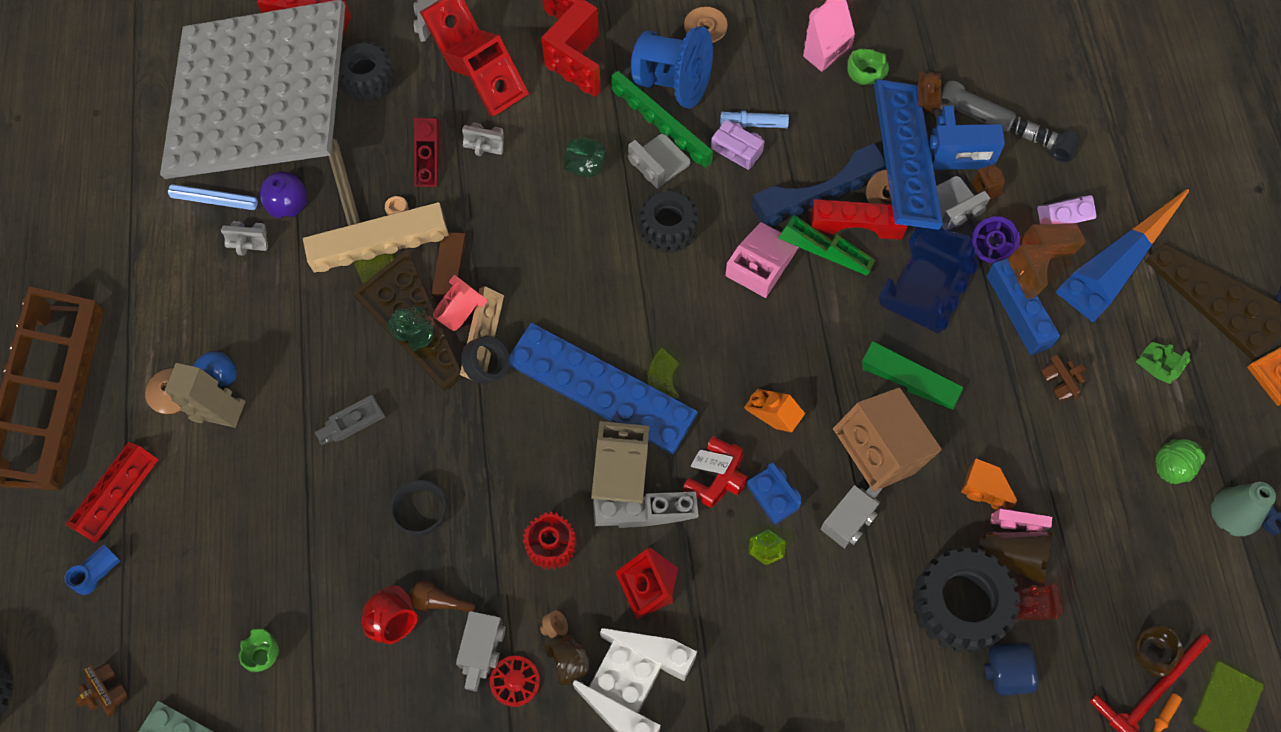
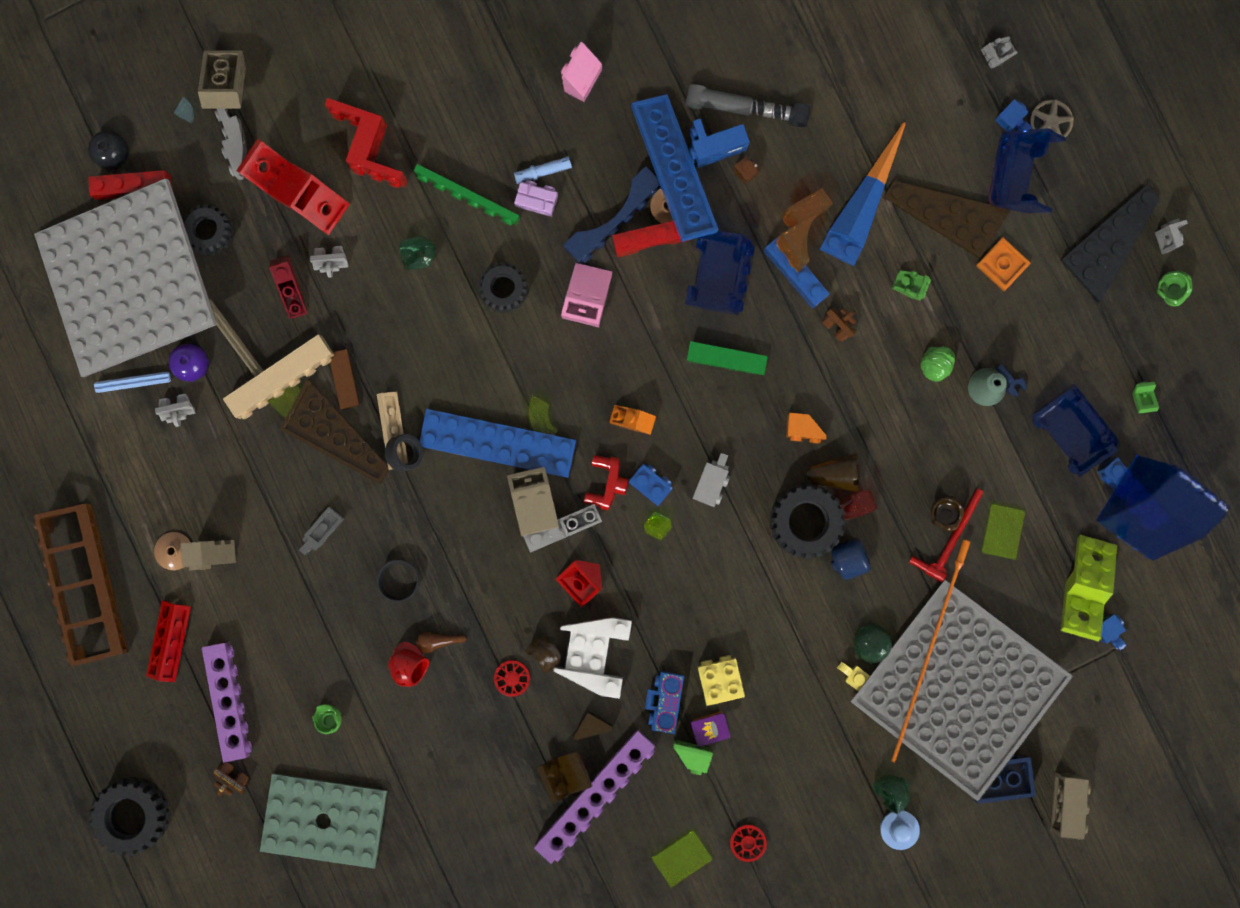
camera: 15 degrees left, 20 degrees up
blue piece [65,544,120,595] -> none
blue hair [193,351,237,388] -> none
light nougat tile [385,196,409,215] -> none
clear green hair [387,306,435,351] -> none
coral tile [433,274,488,331] -> none
light grey hinge [456,611,505,692] -> none
red brick [523,512,576,570] -> none
medium nougat tile [540,610,568,638] -> none
light grey bracket [628,134,690,189] -> none
blue piece [631,26,713,108] -> none
medium nougat dish [684,7,727,43] -> none
white sticker [691,450,733,474] -> none
green slope [778,214,875,276] -> none
medium nougat container [833,388,942,491] -> none
bright green hair [847,48,889,85] -> none
reddish brown hips [917,72,941,113] -> none
light grey bracket [936,176,990,231] -> none
dark purple cylinder [970,216,1020,263] -> none
bright pink plate [990,509,1052,532] -> none
lavender brick [1037,195,1096,229] -> none
none -> medium lavender brick [202,642,252,763]

